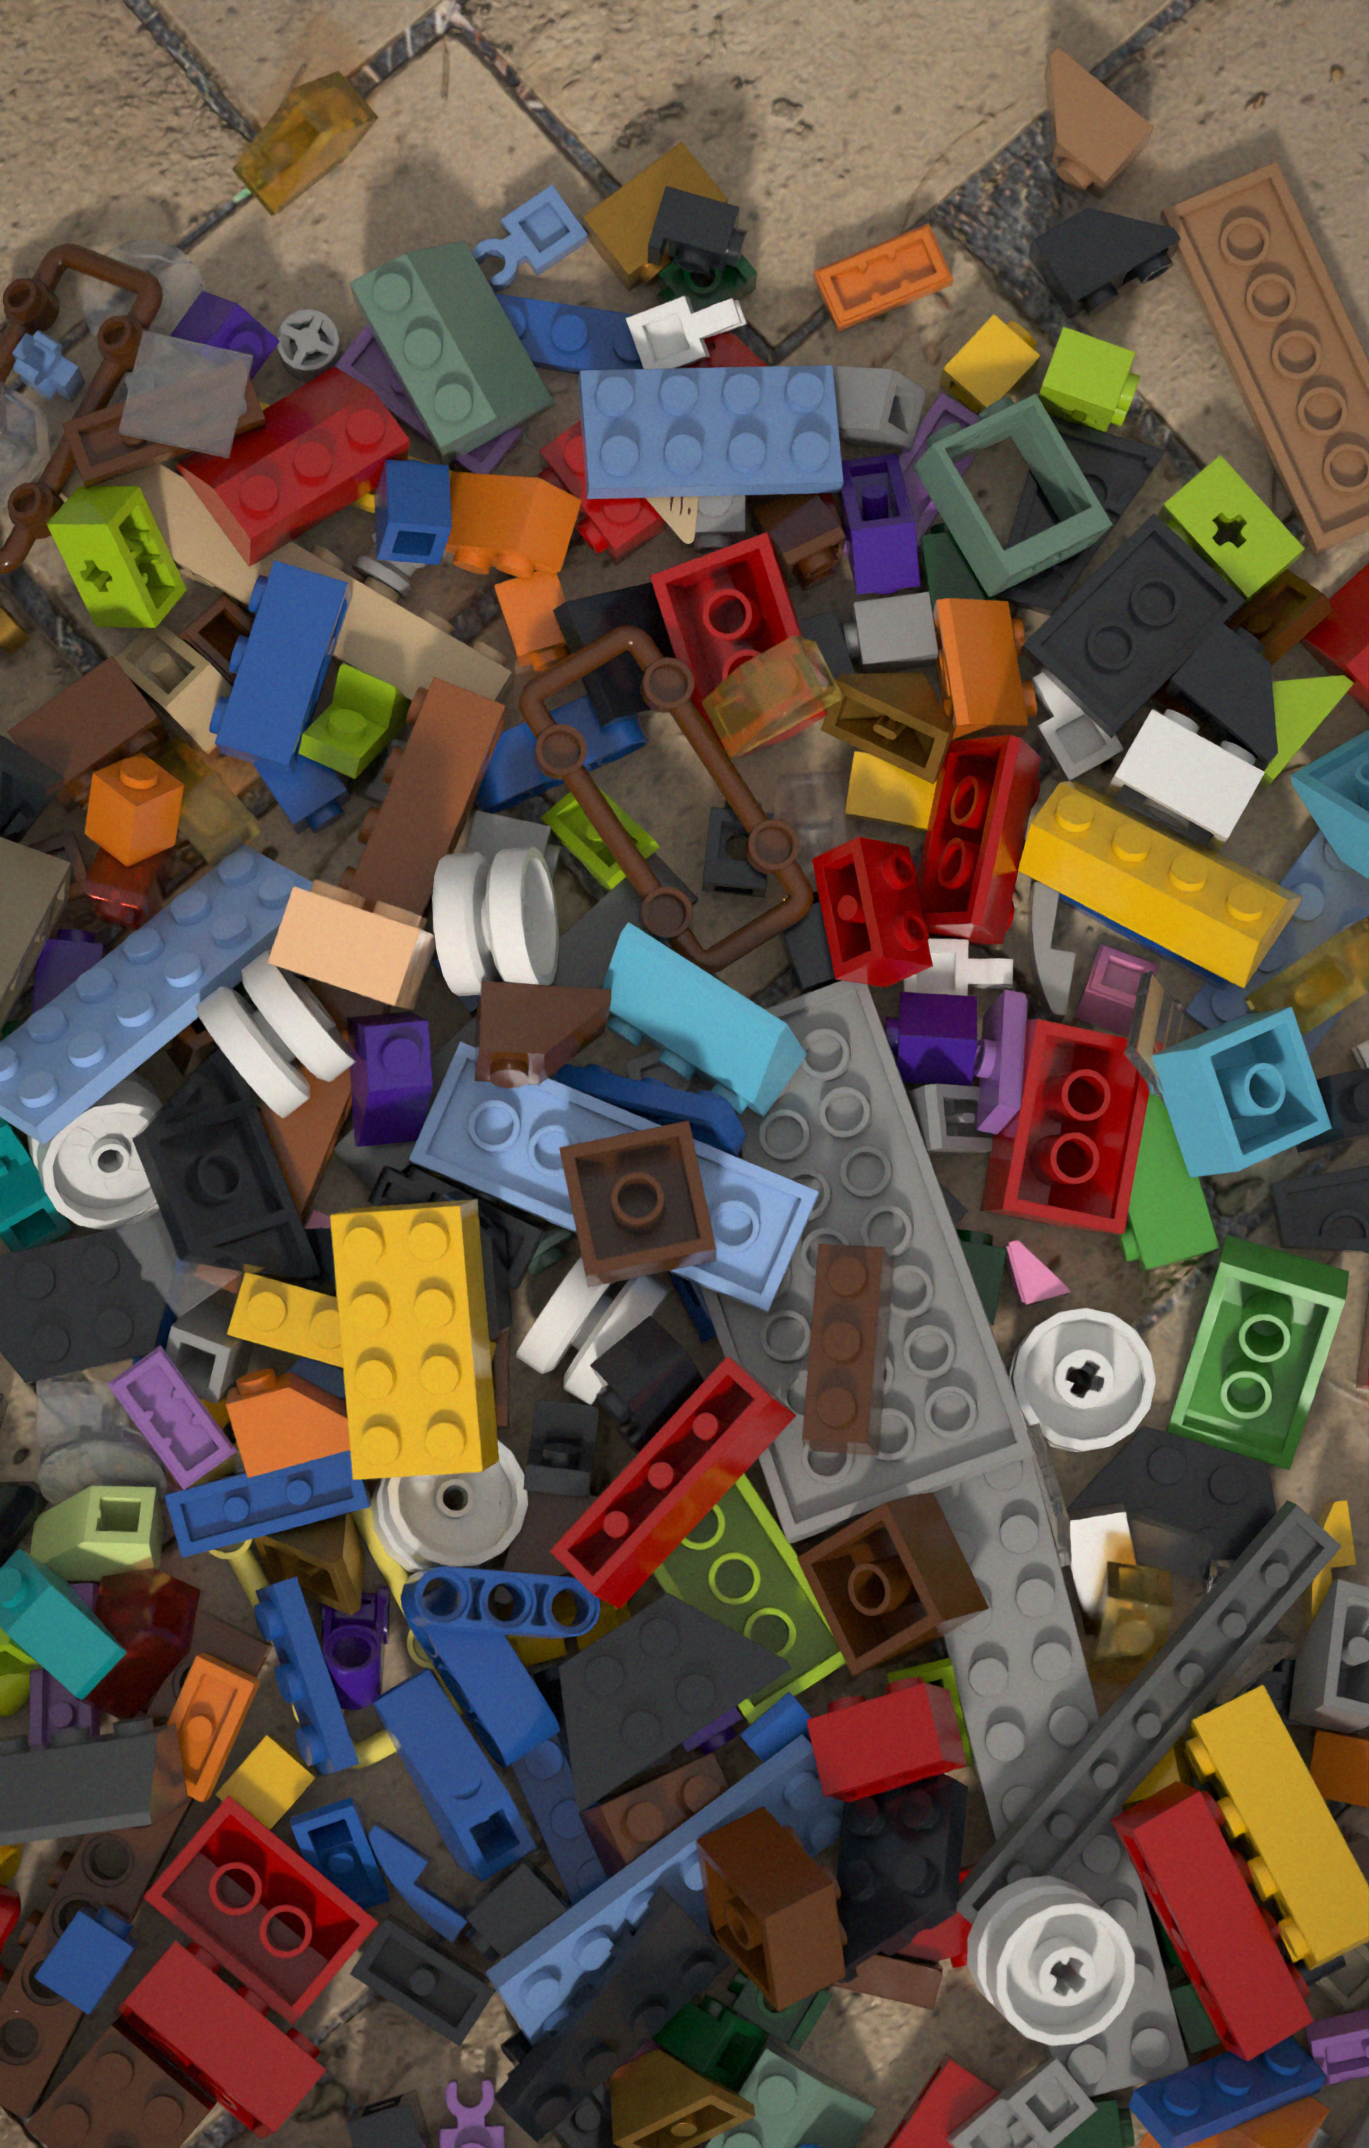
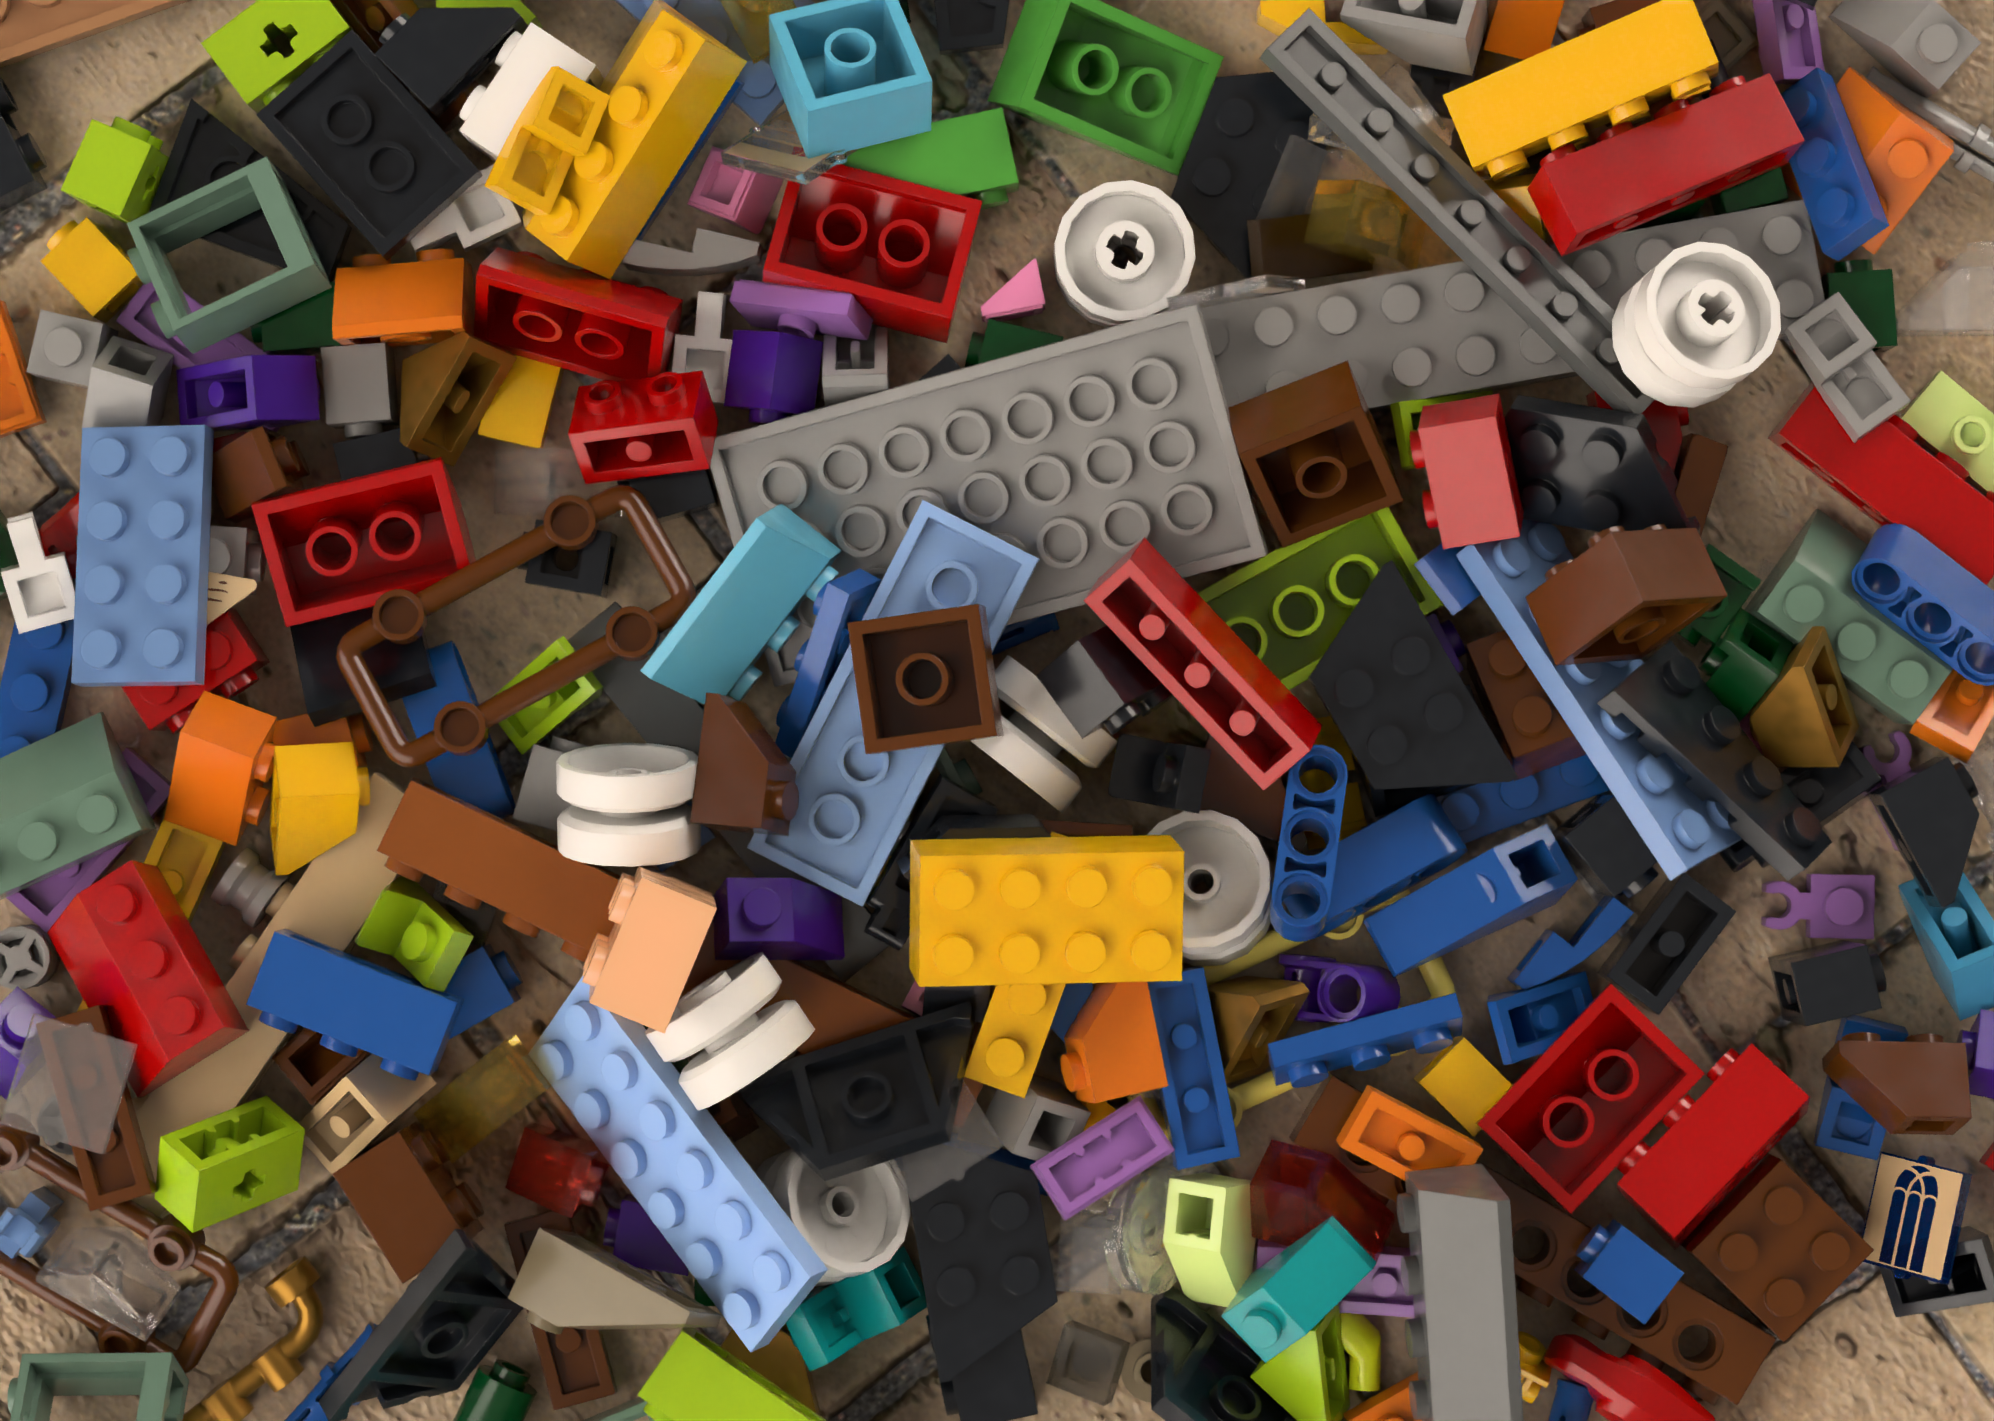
camera: 80 degrees left, 5 degrees up
orange brick [84,752,184,867] -> none
blue brick [374,460,452,565] -> none
clear yellow slope [702,635,844,759] -> none
reddish brown brick [802,1244,894,1456] -> none
none -> light grey brick [26,310,119,389]
none -> yellow slope [269,742,370,876]
none -> yellow slope [485,66,611,215]

